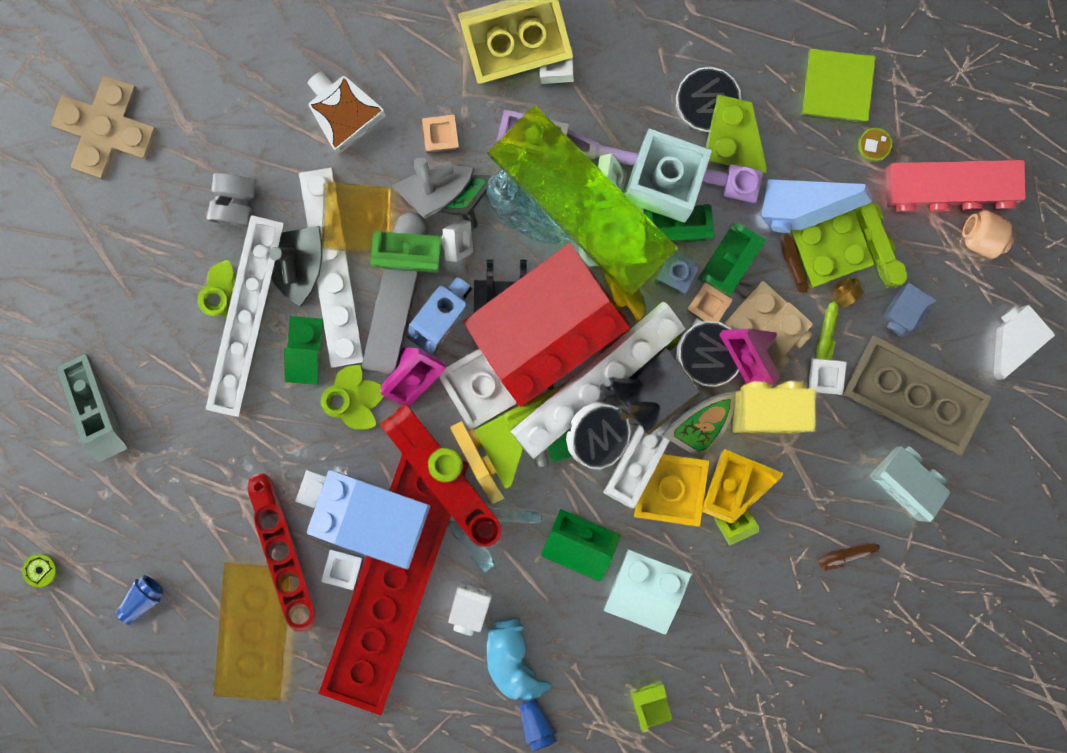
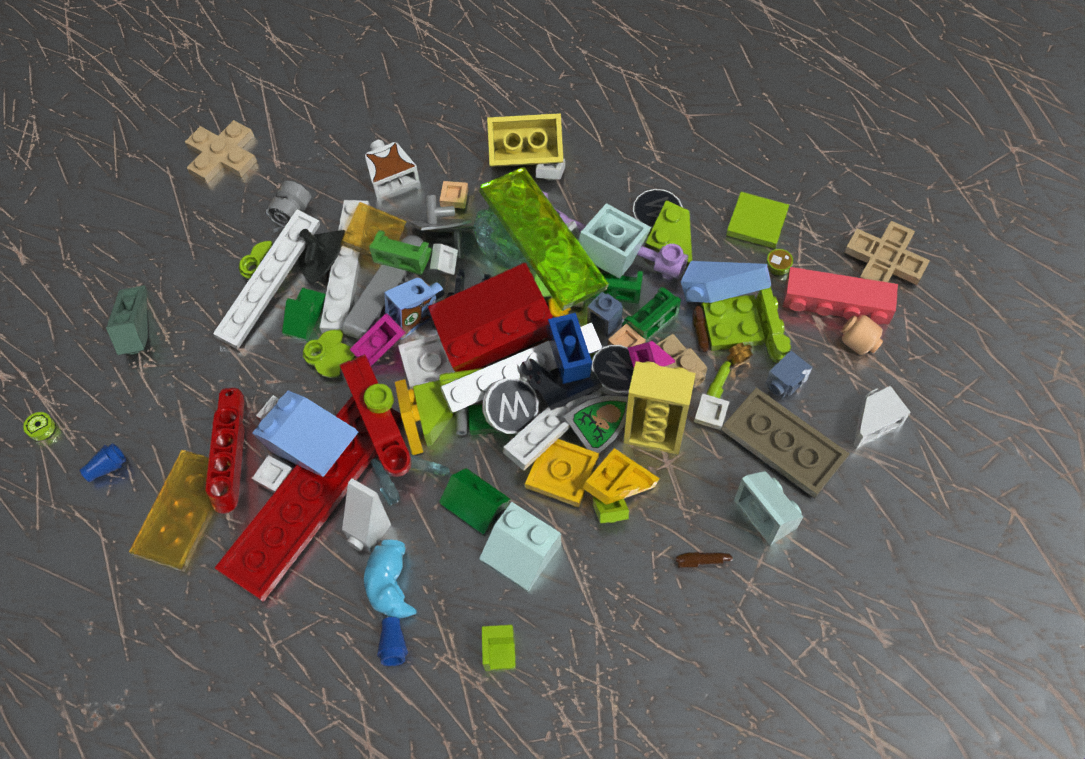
camera: 15 degrees right, 25 degrees down
none -> blue brick [547,313,592,384]
none -> tan plate [844,221,930,285]

